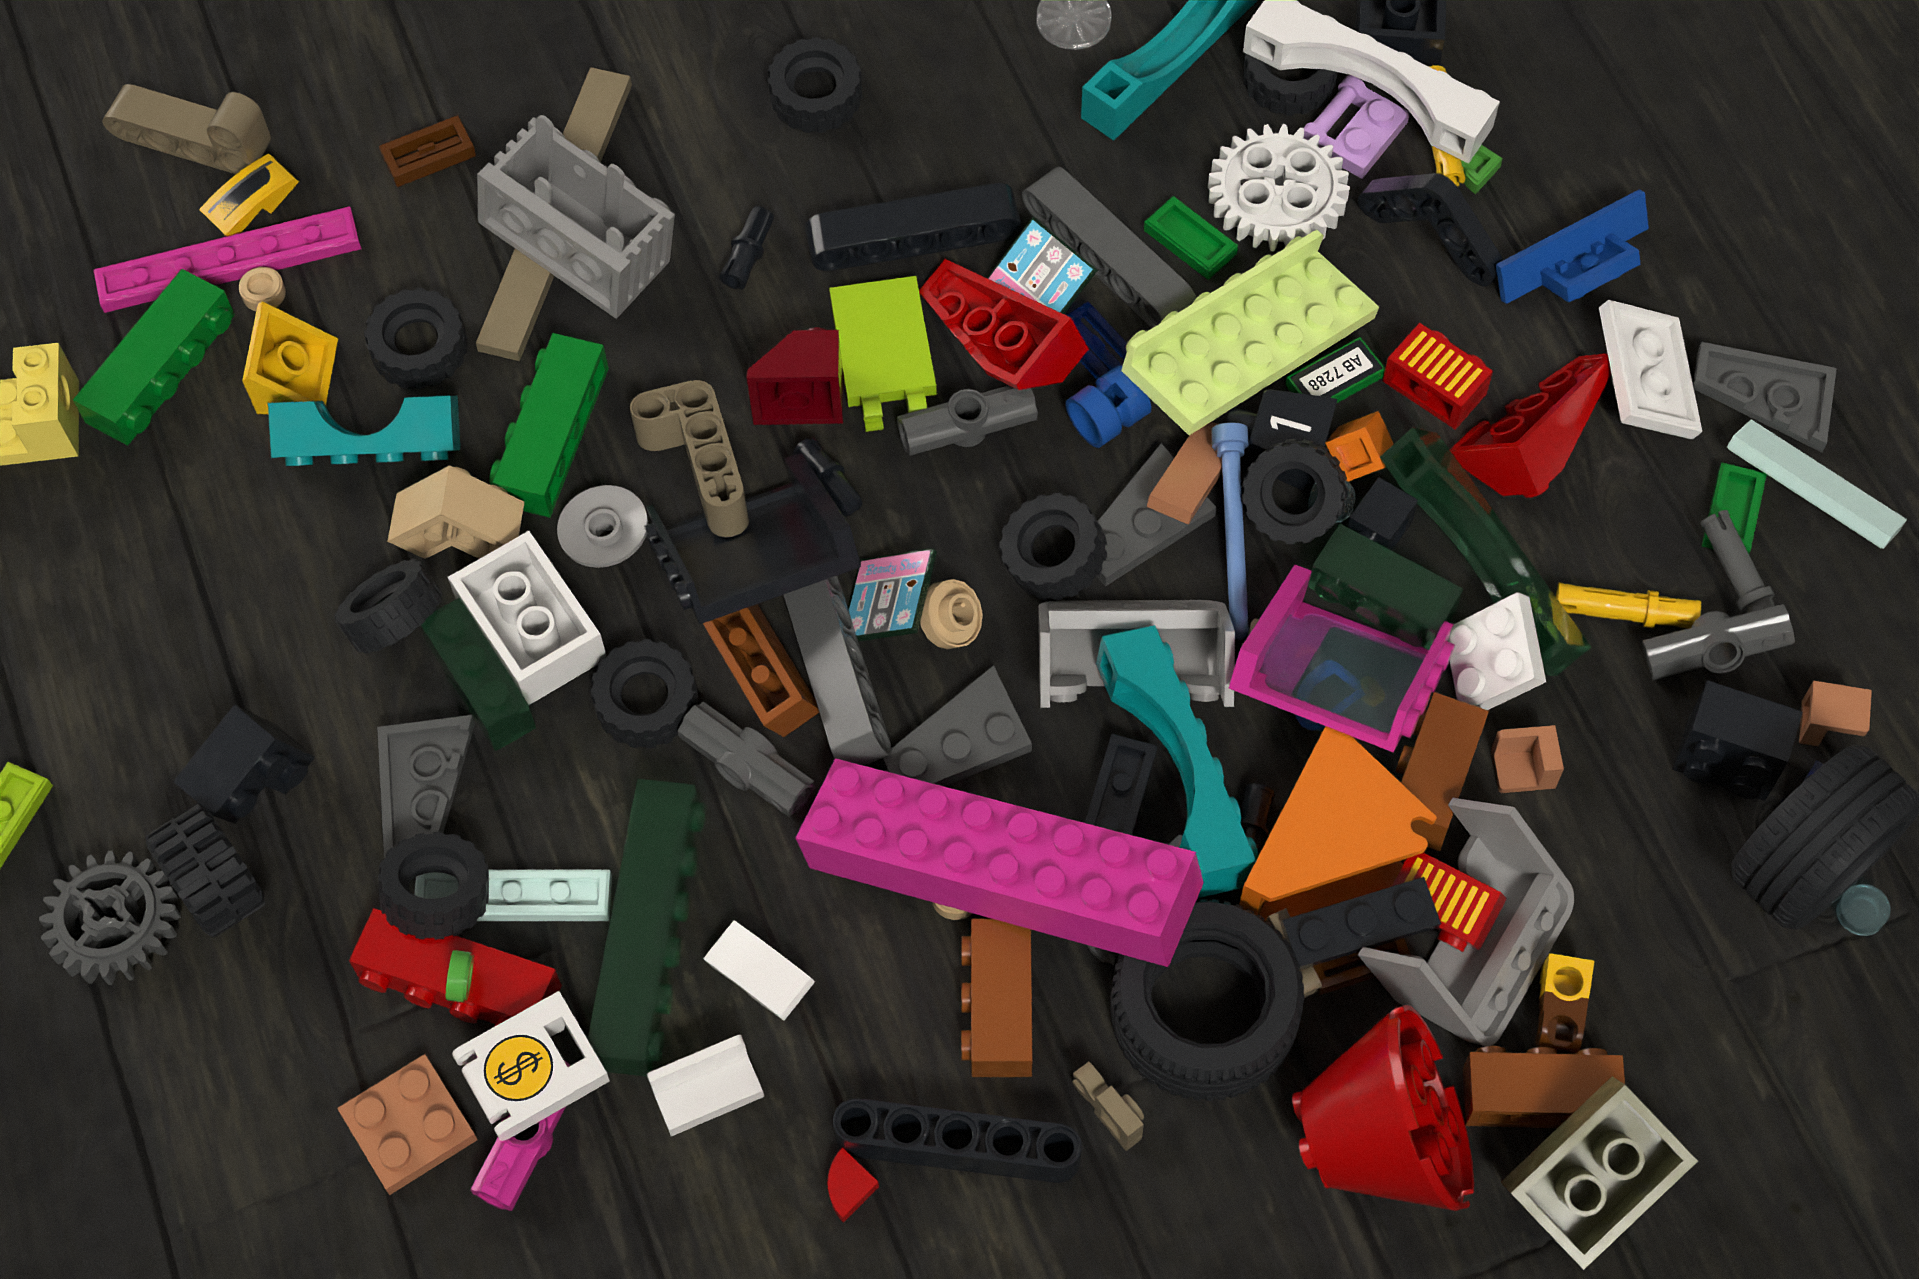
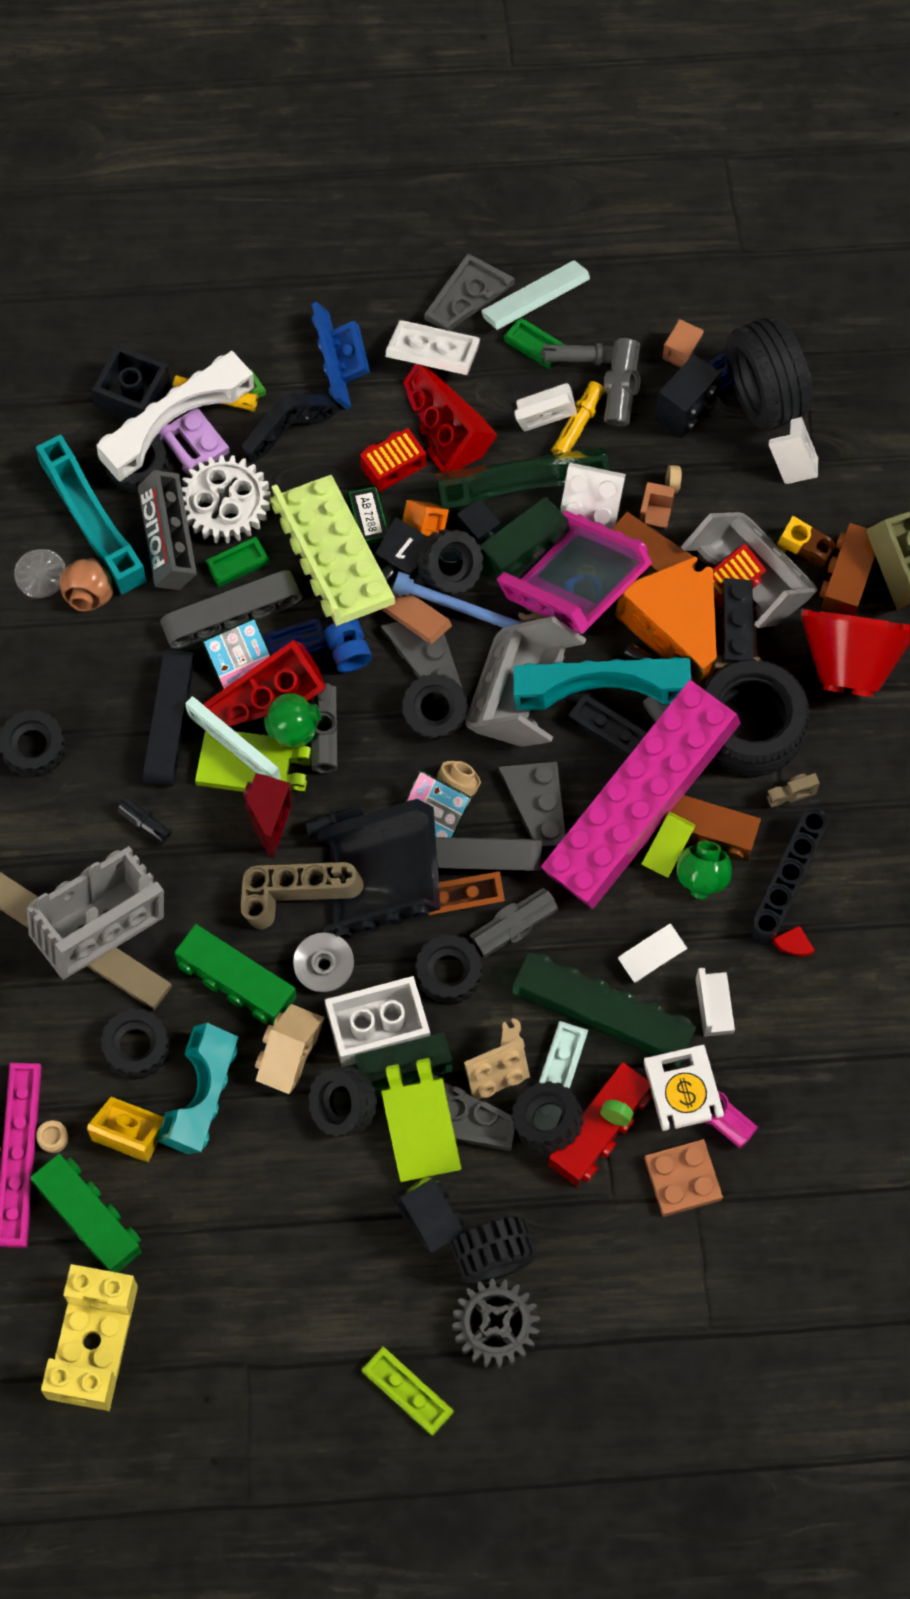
camera: 75 degrees left, 5 degrees up
none -> nougat plant [59,558,114,611]
none -> dark grey brick [138,470,197,590]
none -> light aqua tile [185,696,281,780]
none -> green plant [264,693,321,749]
none -> lime tile [381,1058,462,1182]
none -> tan plate [464,1018,530,1100]
none -> white panel [514,383,577,432]
none -> lime tile [642,811,696,878]
none -> tan tile [665,465,682,494]
none -> green plant [677,841,732,899]
none -> white panel [769,417,818,484]

